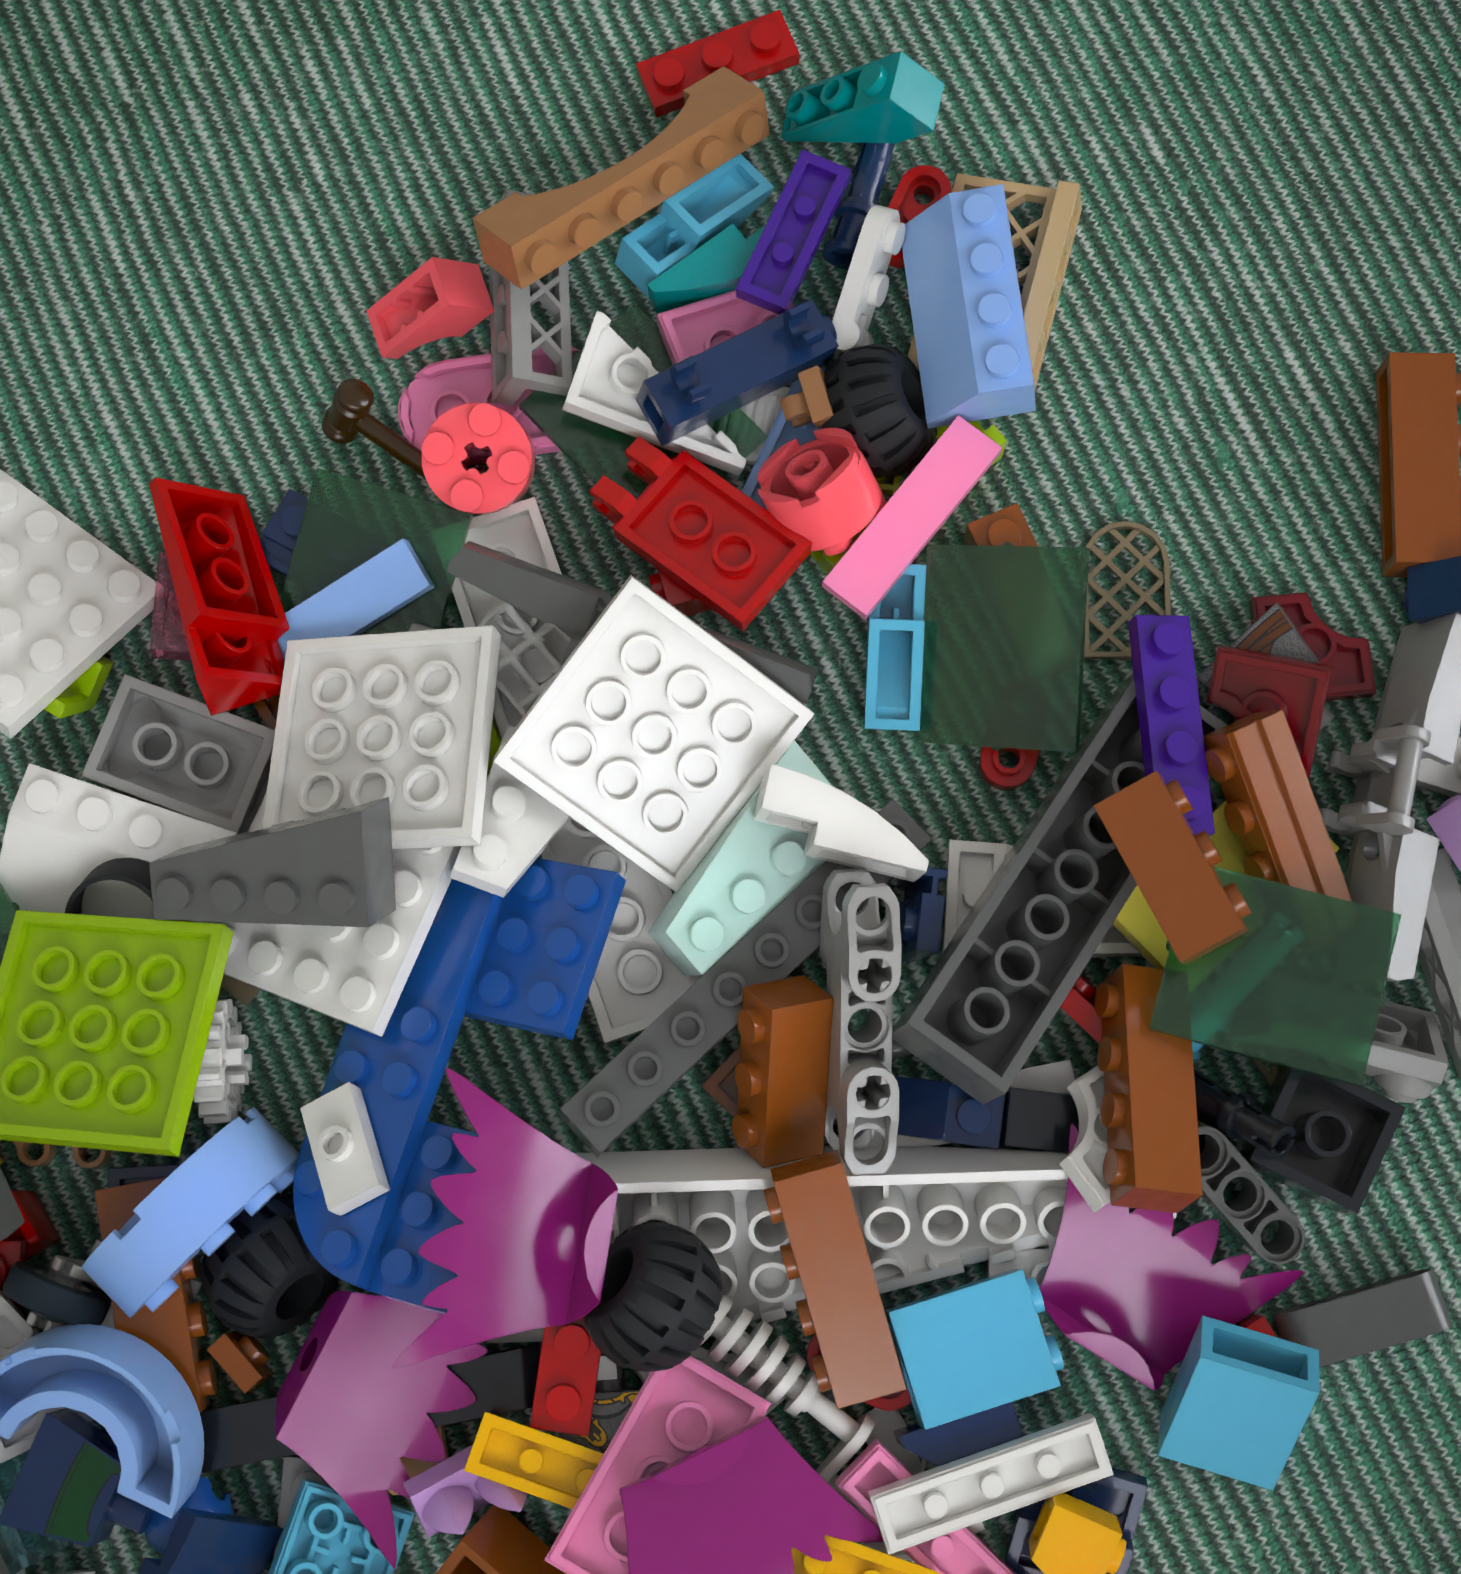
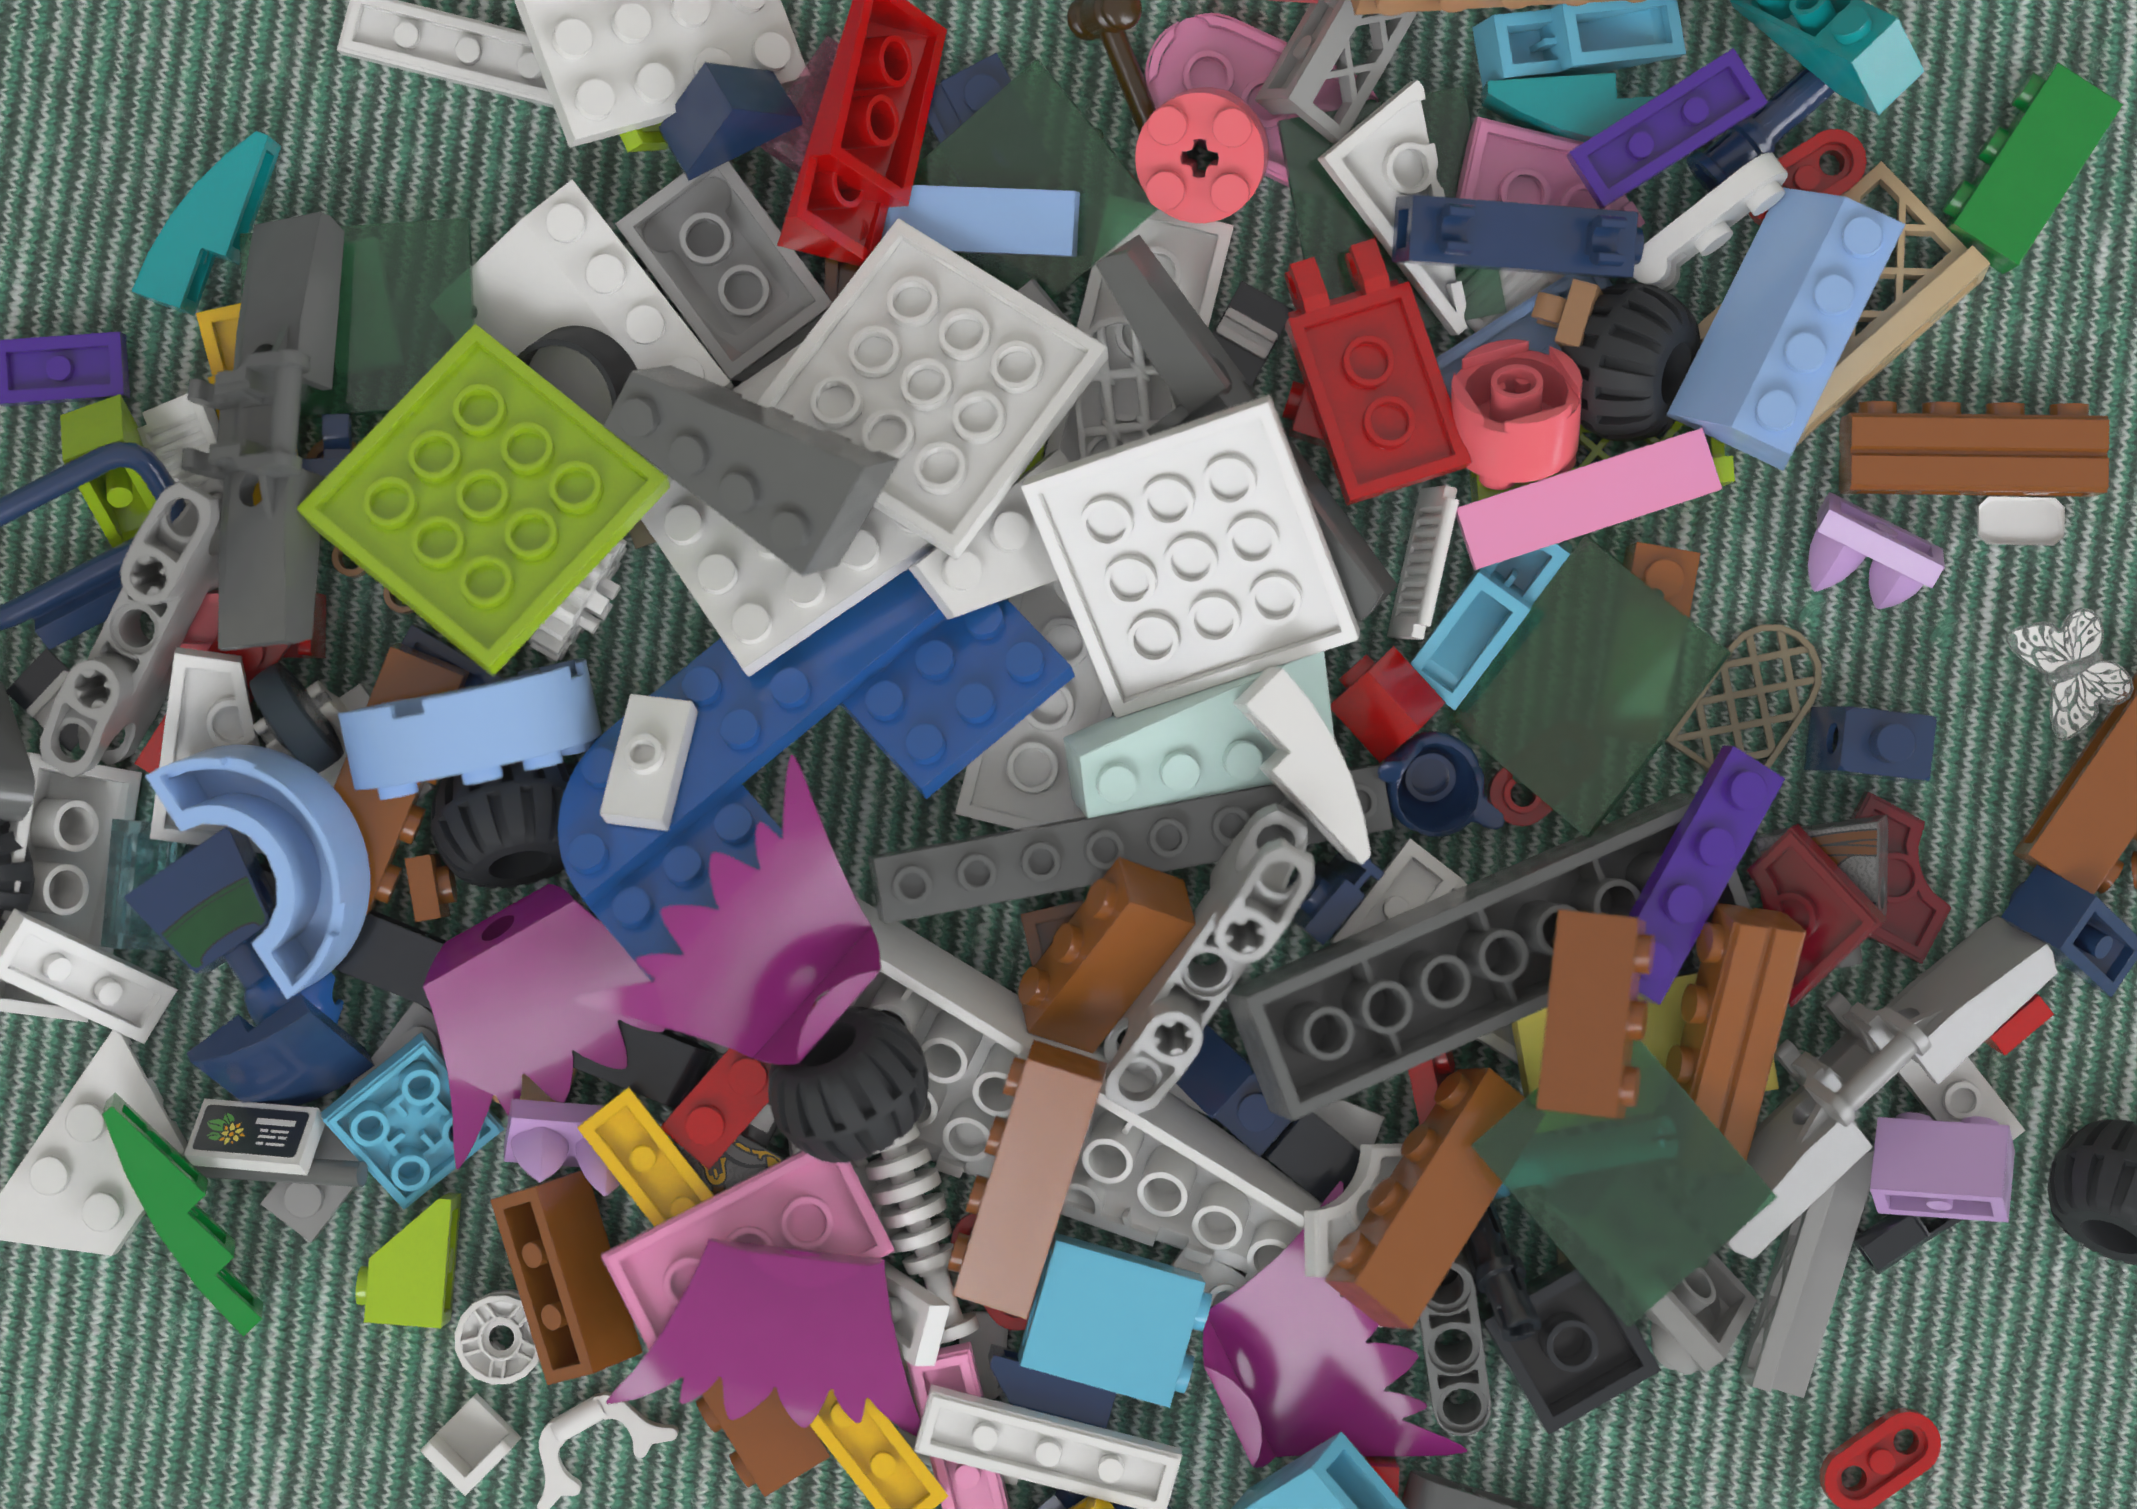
camera: 30 degrees right, 10 degrees up
none -> dark blue slope [659,62,803,181]
none -> white plate [880,1258,950,1366]
none -> black piece [1212,281,1294,387]
none -> red brick [1330,646,1446,763]
none -> dark blue hair [1377,731,1504,837]
none -> white window [1387,485,1459,640]
none -> dark blue torso [1804,706,1937,784]
none -> lavender tile [1808,492,1945,609]
none -> dark orange brick [1839,401,2109,497]
none -> green brick [1942,63,2123,274]
none -> white piece [1977,496,2065,546]
none -> animal [2006,607,2134,741]

